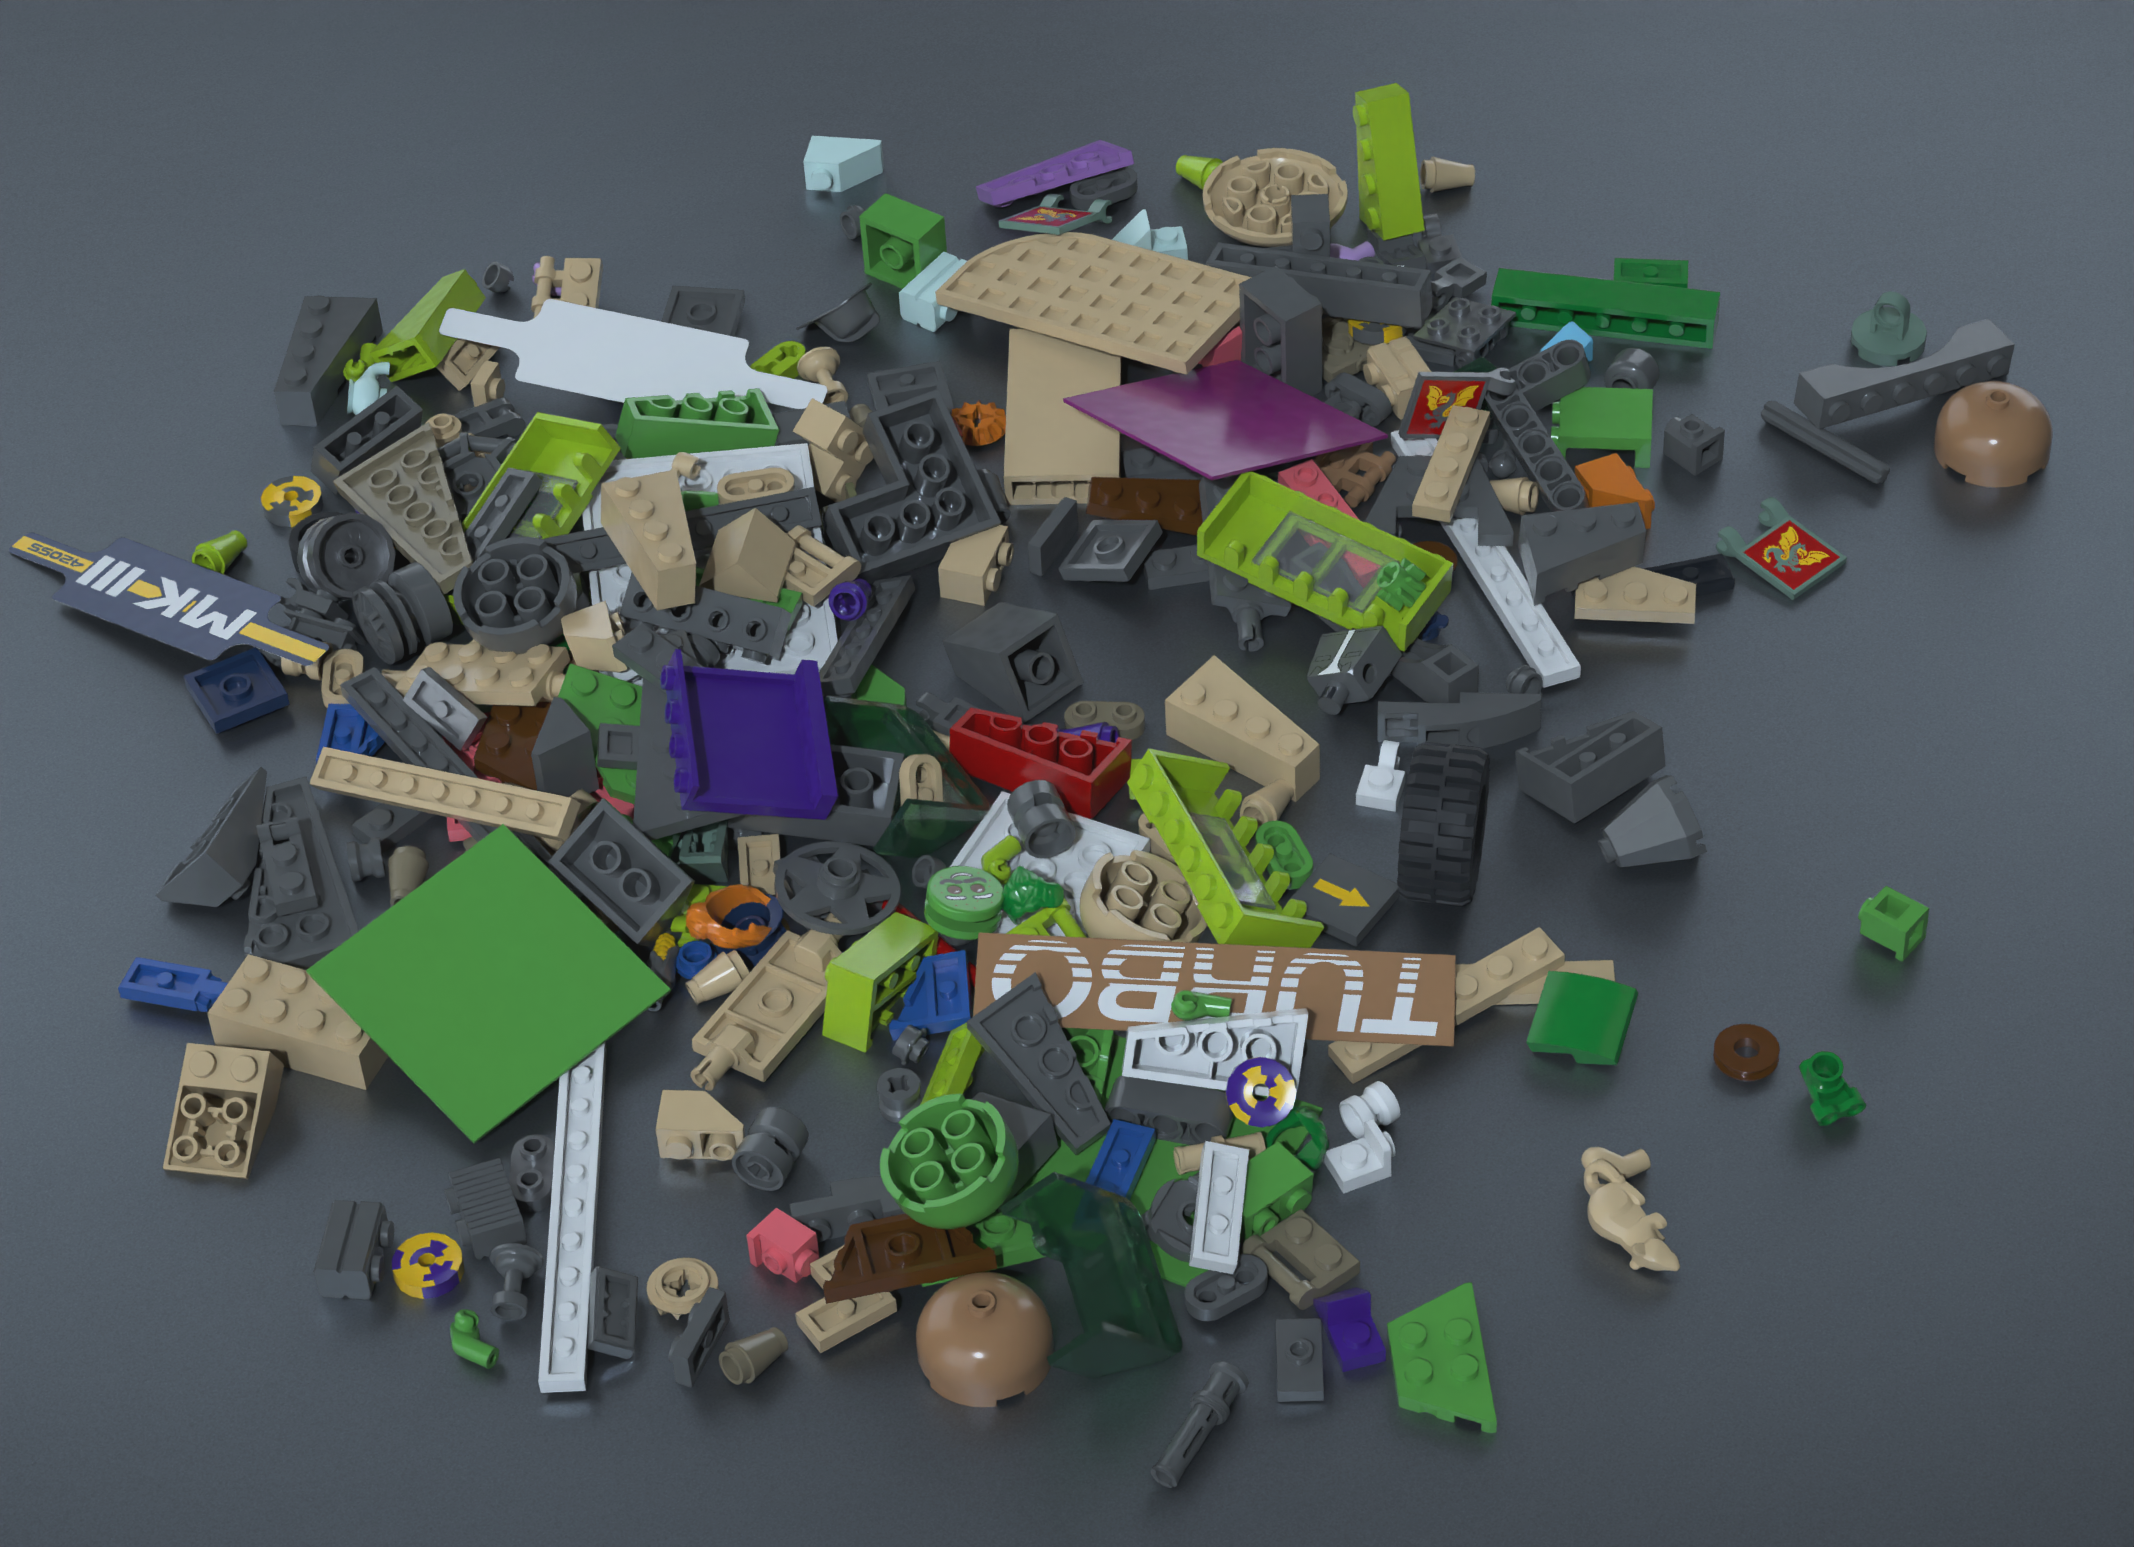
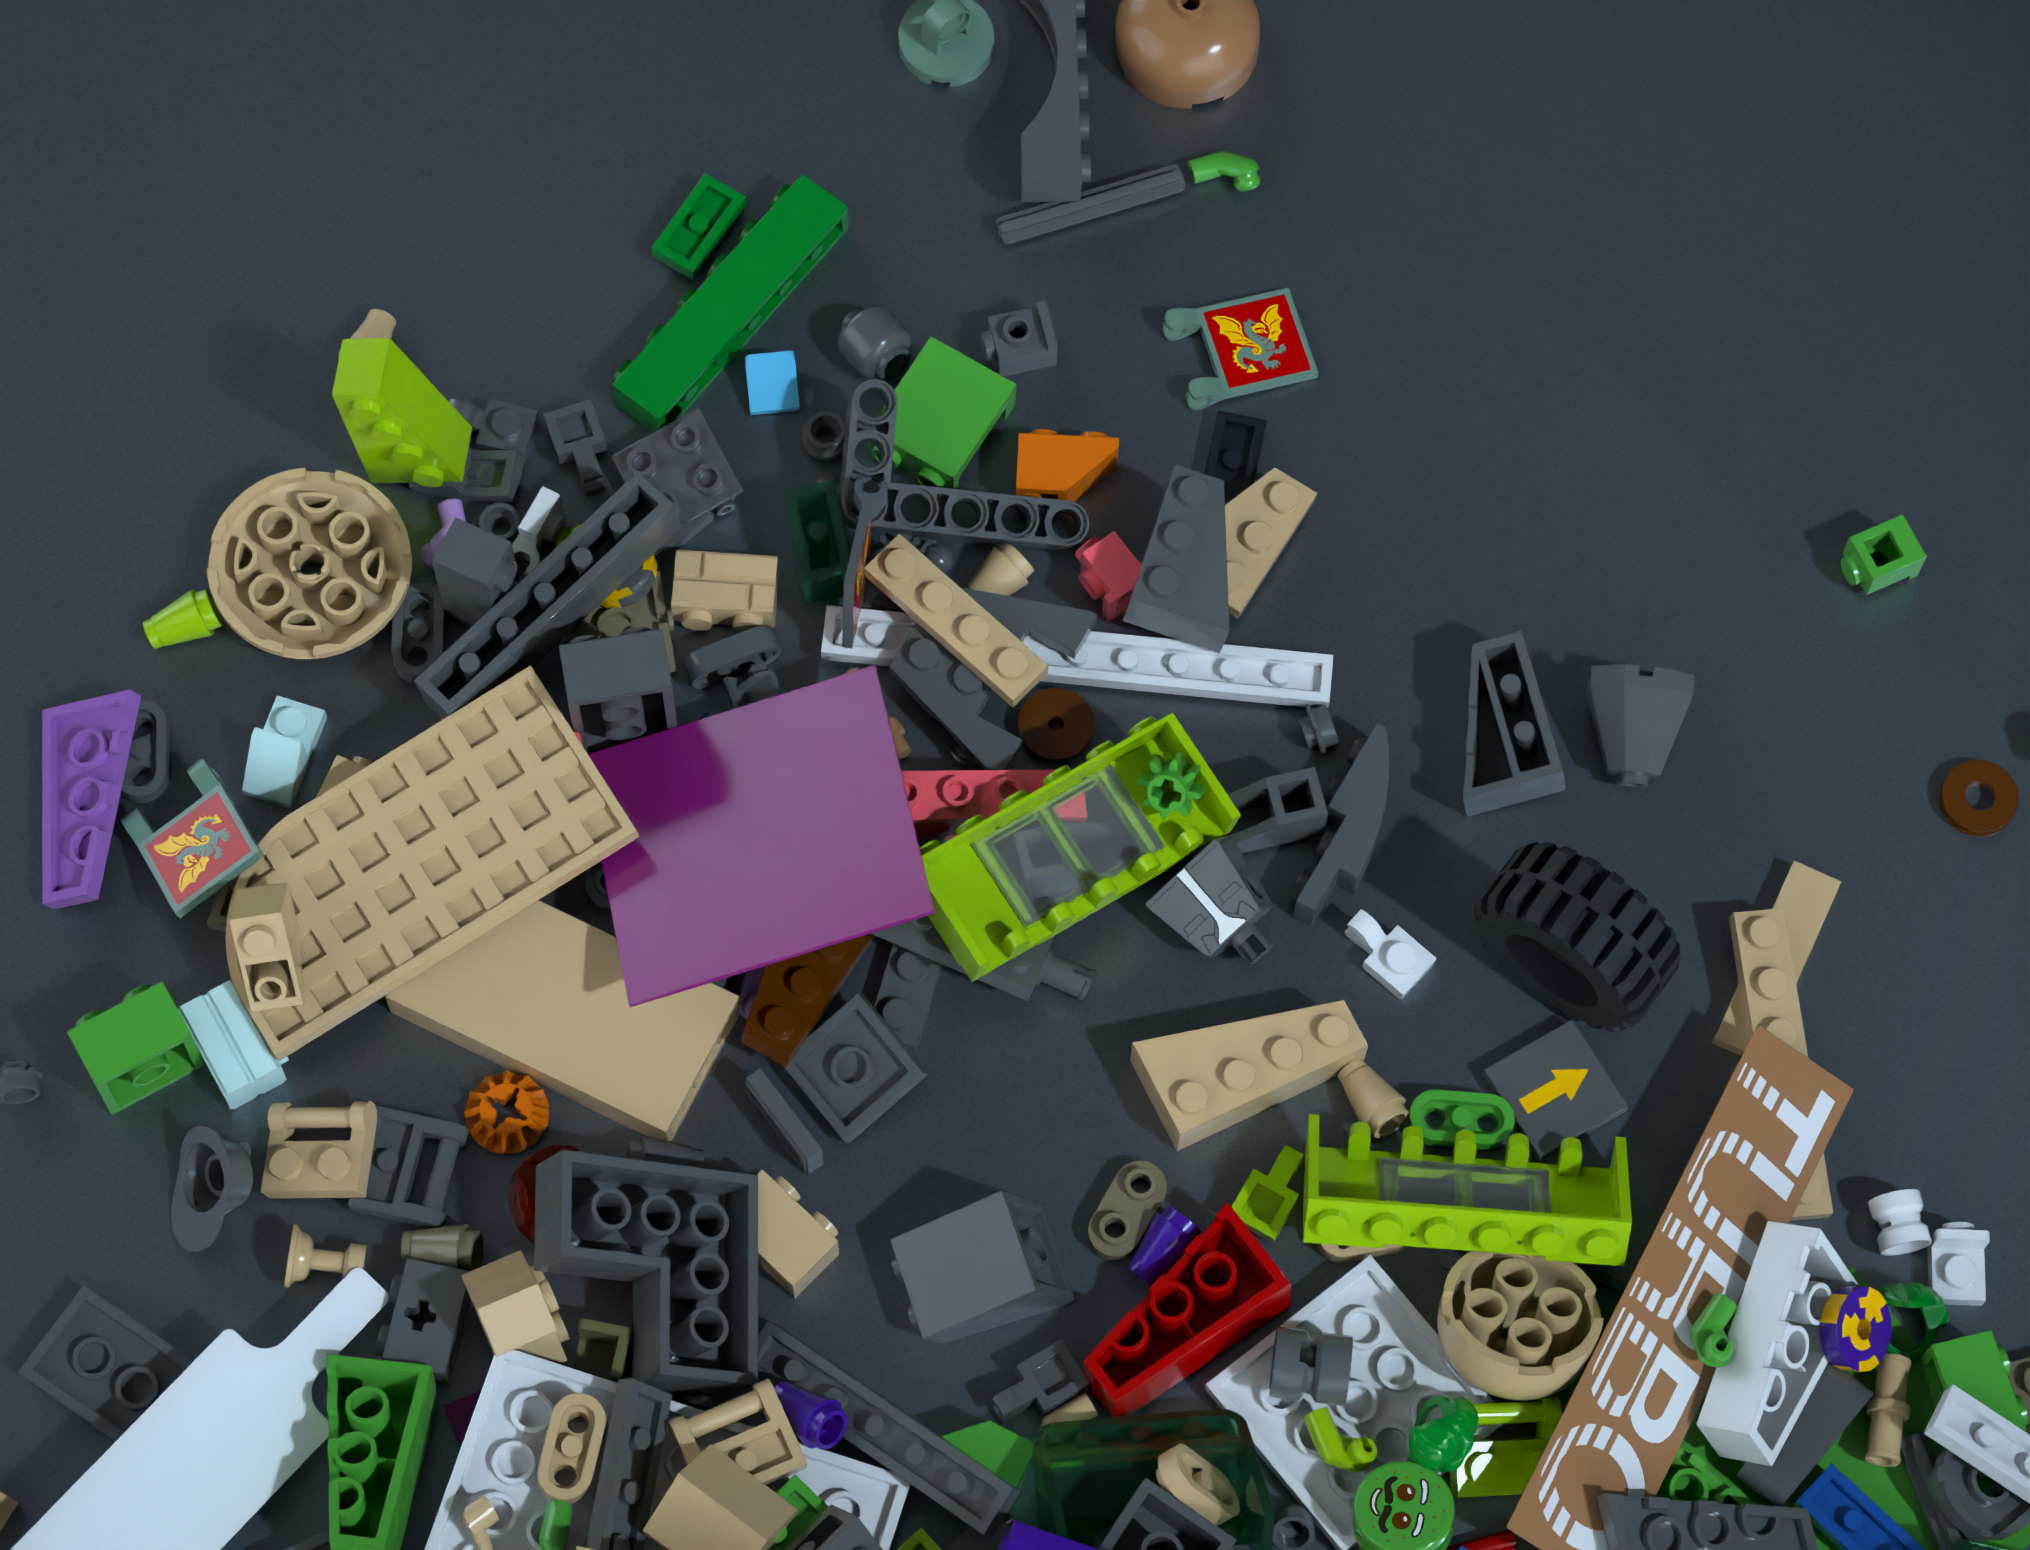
camera: 70 degrees left, 25 degrees up
lime beam [750,341,806,379] -> none
green slope [1526,971,1639,1065] -> none
none -> tan slope [229,882,304,1012]
none -> tan plate [260,1101,377,1199]
none -> bright green arm [1187,151,1260,191]

